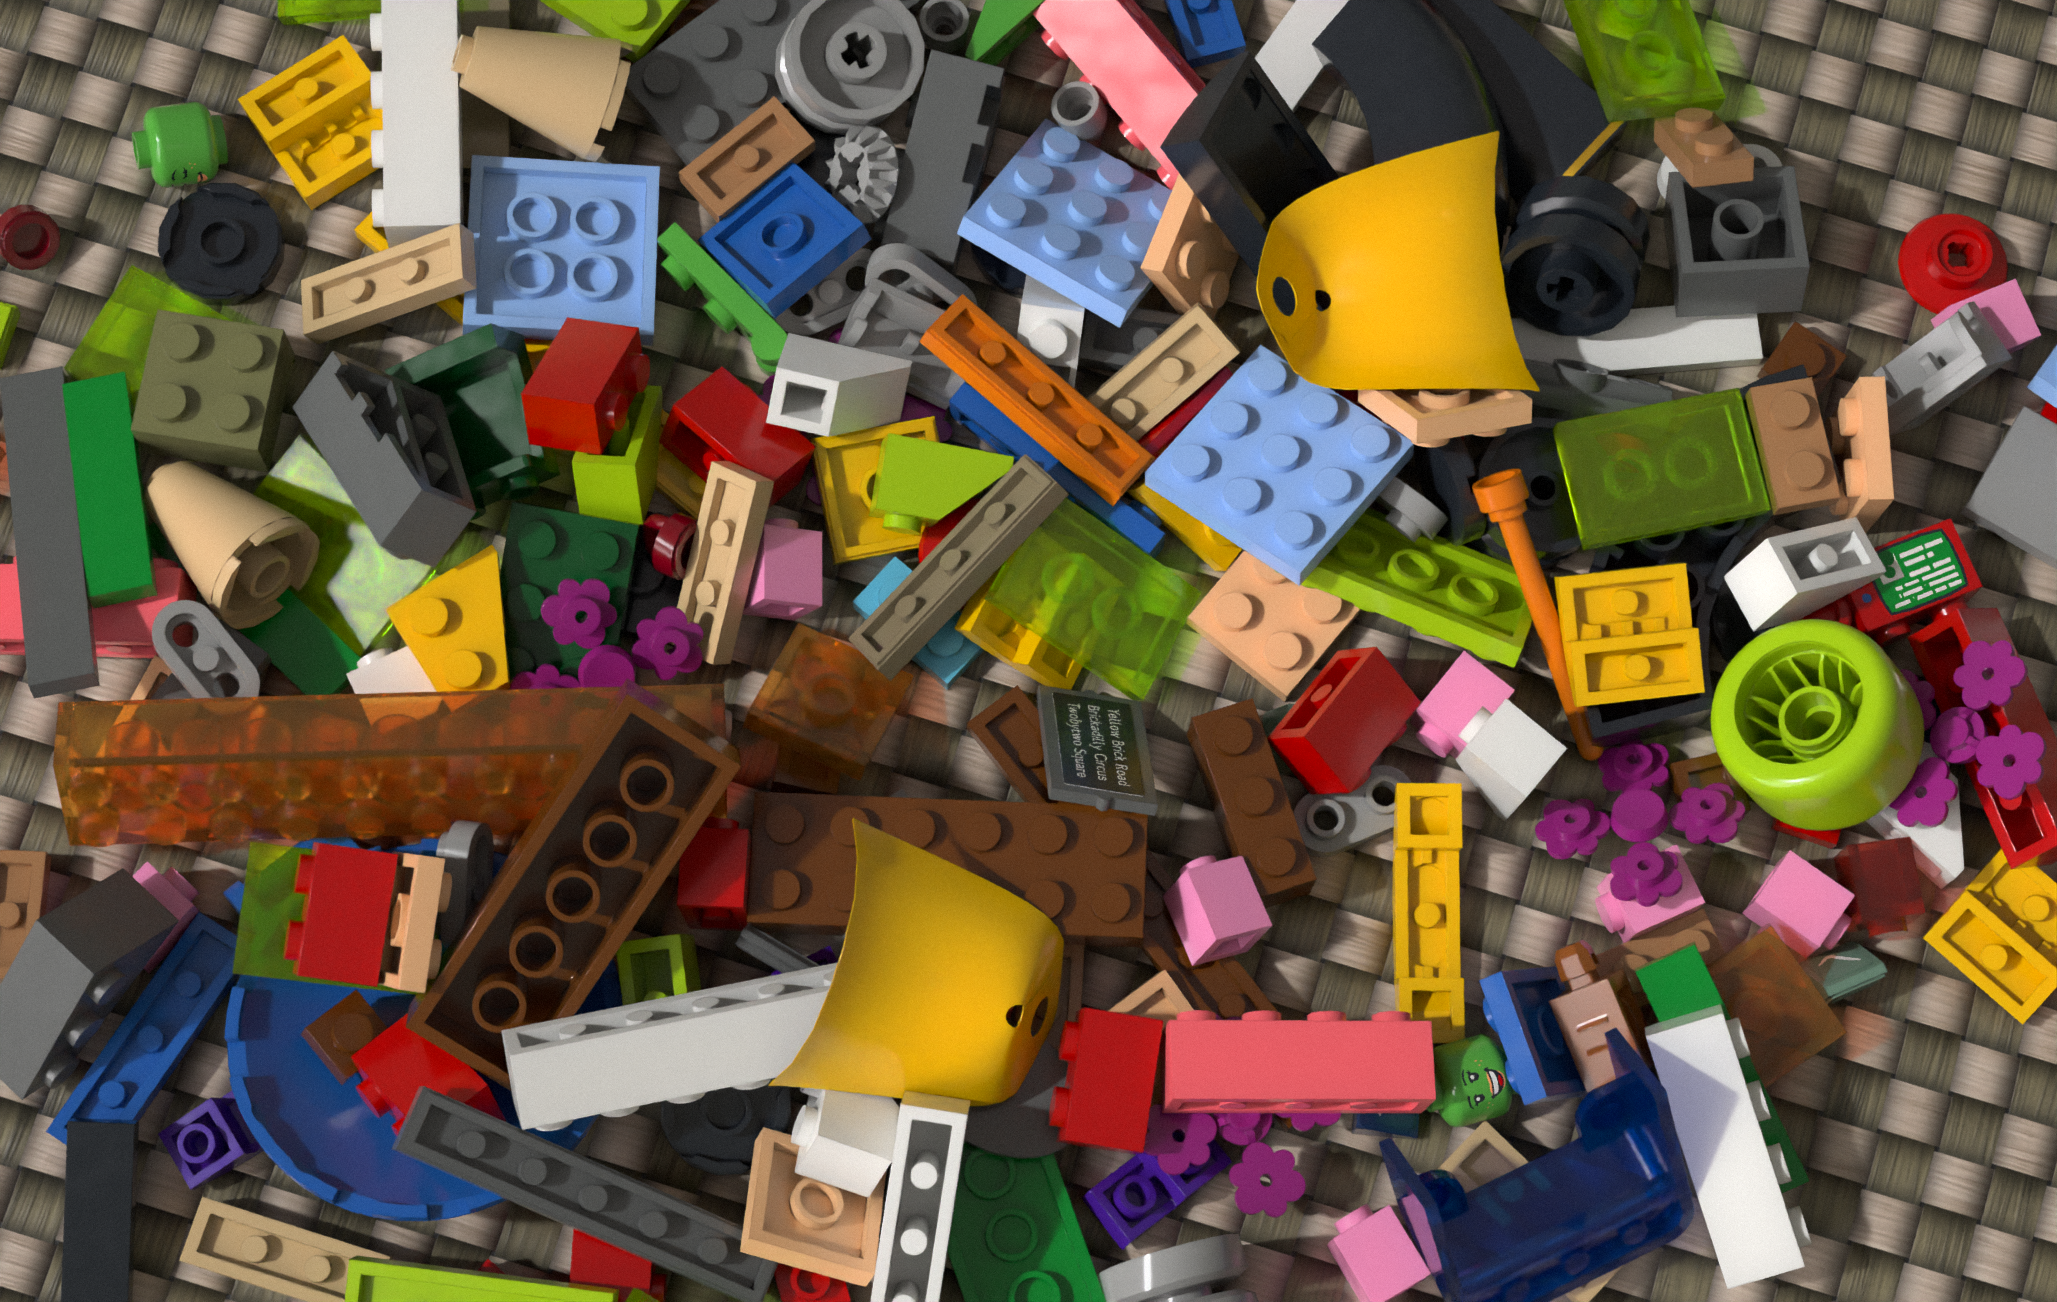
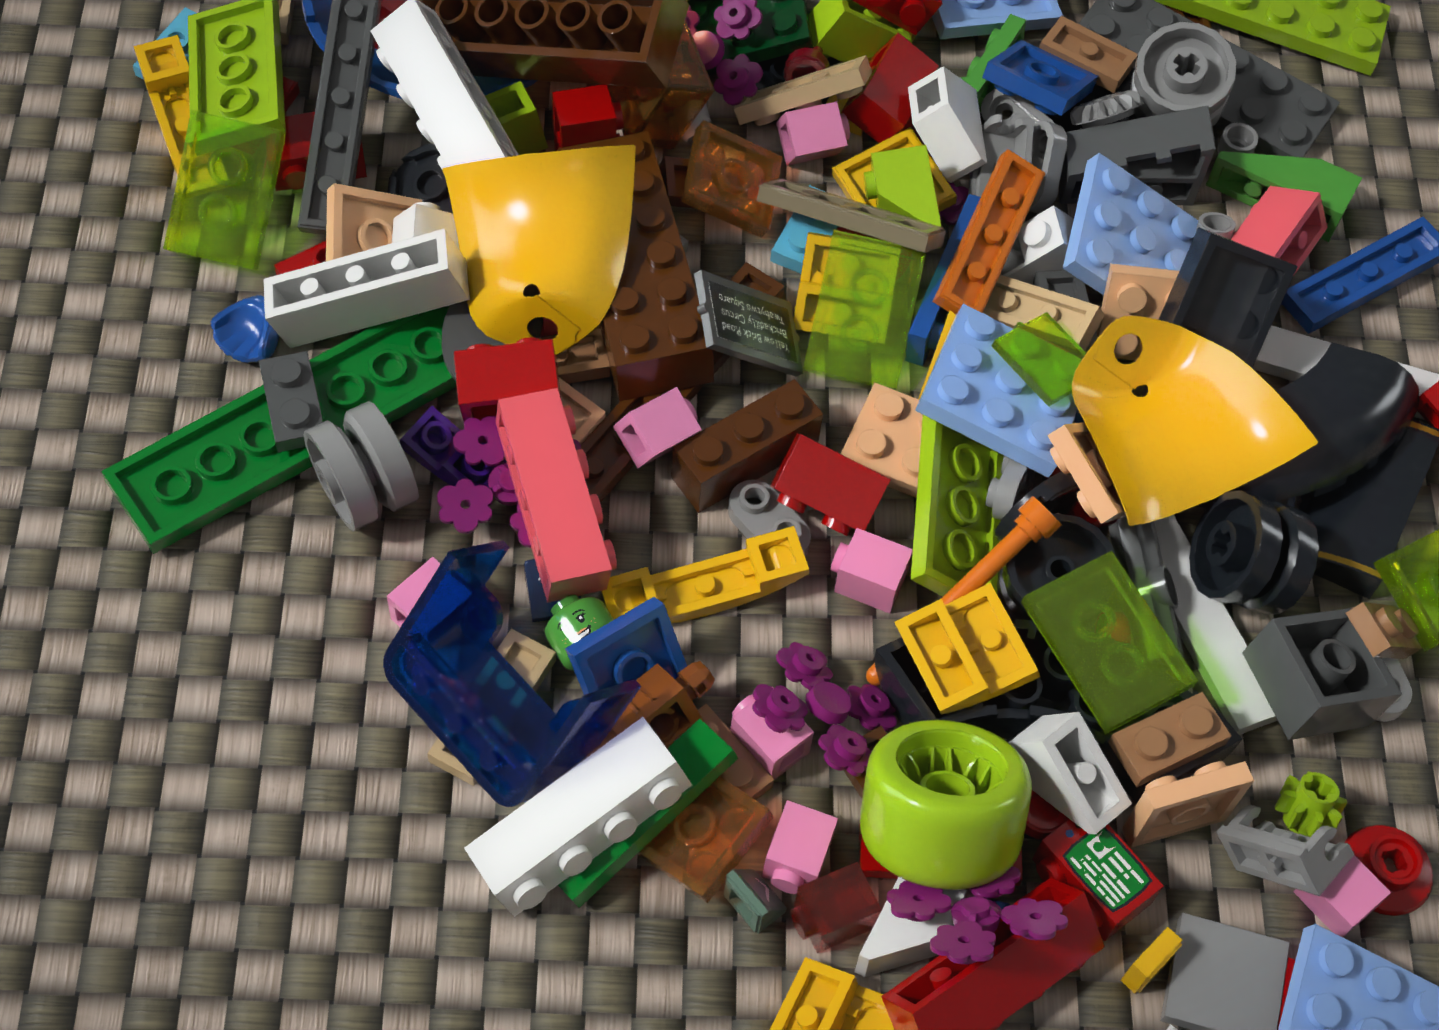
camera: 75 degrees right, 15 degrees down
white slope [1456,699,1567,821] -> none
reddish brown plate [1757,321,1847,398] -> none
none -> clear neon green piece [991,312,1086,407]
none -> yellow tile [1120,927,1182,994]
none -> lime gear [1275,771,1347,837]

